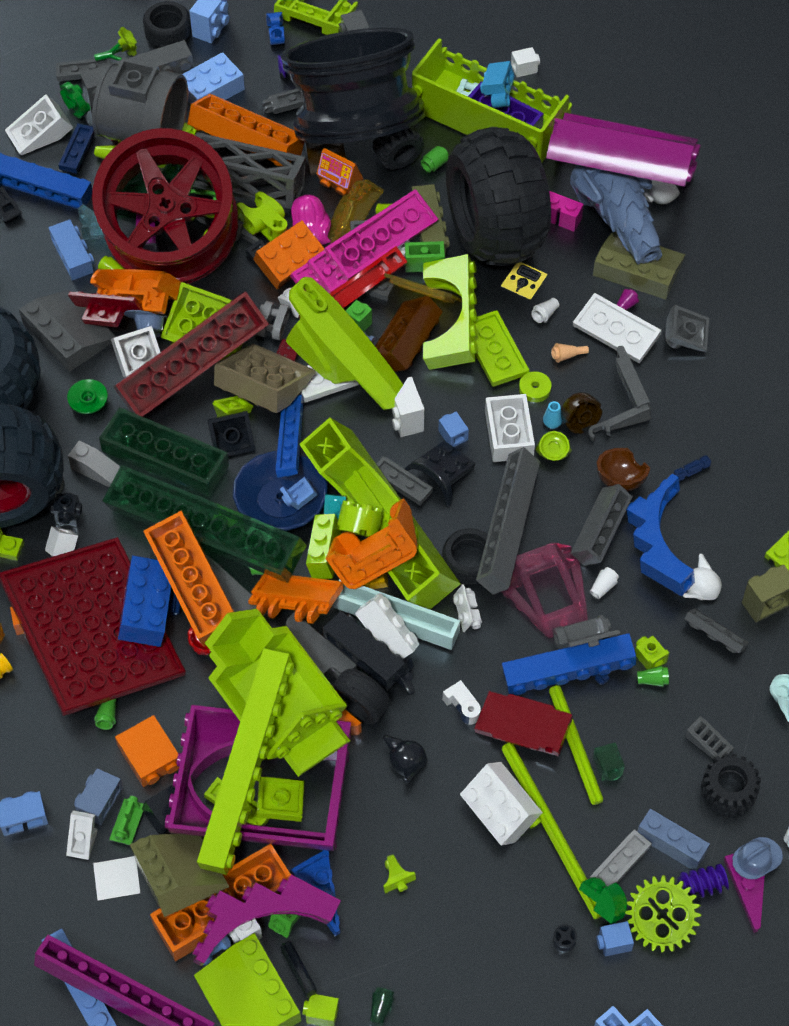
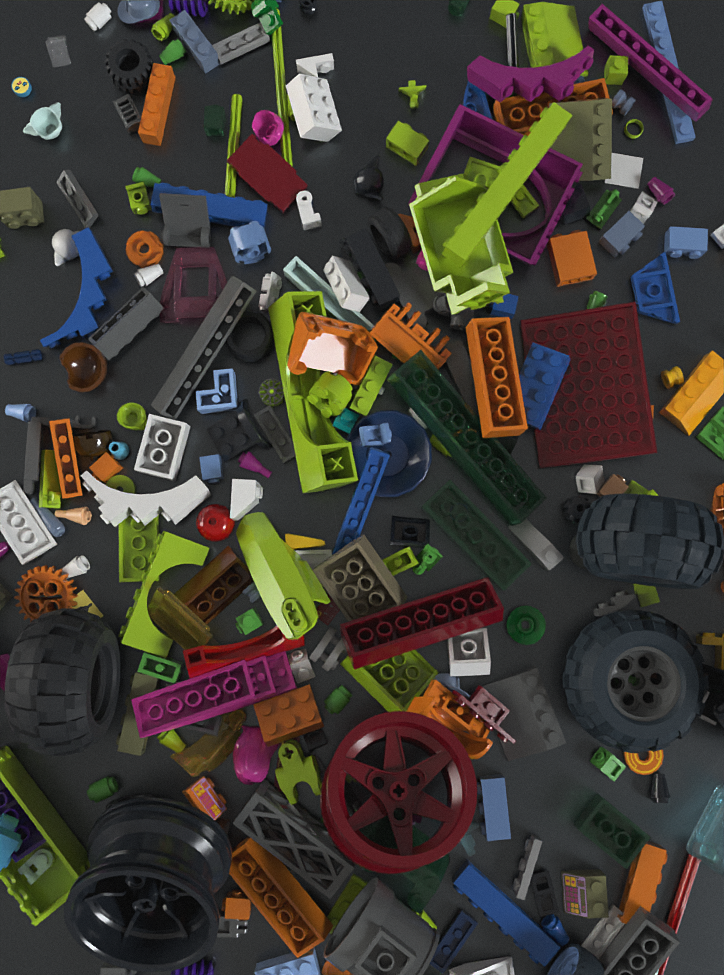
camera: 160 degrees left, 25 degrees up
none -> light blue cone [5,404,36,422]
none -> orange gear [14,565,78,622]
none -> sand blue piece [30,497,65,537]
none -> lime hinge [39,450,61,509]
none -> orange brick [49,418,82,499]
none -> white arch [80,471,211,527]
none -> orange brick [89,452,123,483]
none -> orange tile [125,230,164,268]
none -> orange brick [138,63,176,146]
none -> lime cone [151,13,175,41]
none -> bright green cone [159,39,187,65]
none -> light blue brick [196,368,238,414]
none -> red cylinder [196,504,235,542]
none -> orange brick [222,889,252,920]
none -> medium blue brick [228,221,271,264]
none -> magenta cone [238,451,272,478]
none -> dark pink hair [252,110,284,146]
none -> wheel [258,378,285,407]
none -> yellow slope [285,533,326,549]
none -> white slope [296,53,334,77]
none -> bright green brick [324,685,353,715]
none -> lime brick [386,121,429,166]
none -> bright green hinge [413,544,443,575]
none -> blue brick [488,294,519,319]
none -> light grey plate [512,834,542,900]
none -> medium nougat brick [597,474,629,497]
none -> lime brick [604,55,628,85]
none -> sand blue wheel [612,89,636,116]
none -> lime axle [624,119,643,139]
none -> blue wing [630,252,680,324]
none -> magenta cone [647,177,675,205]

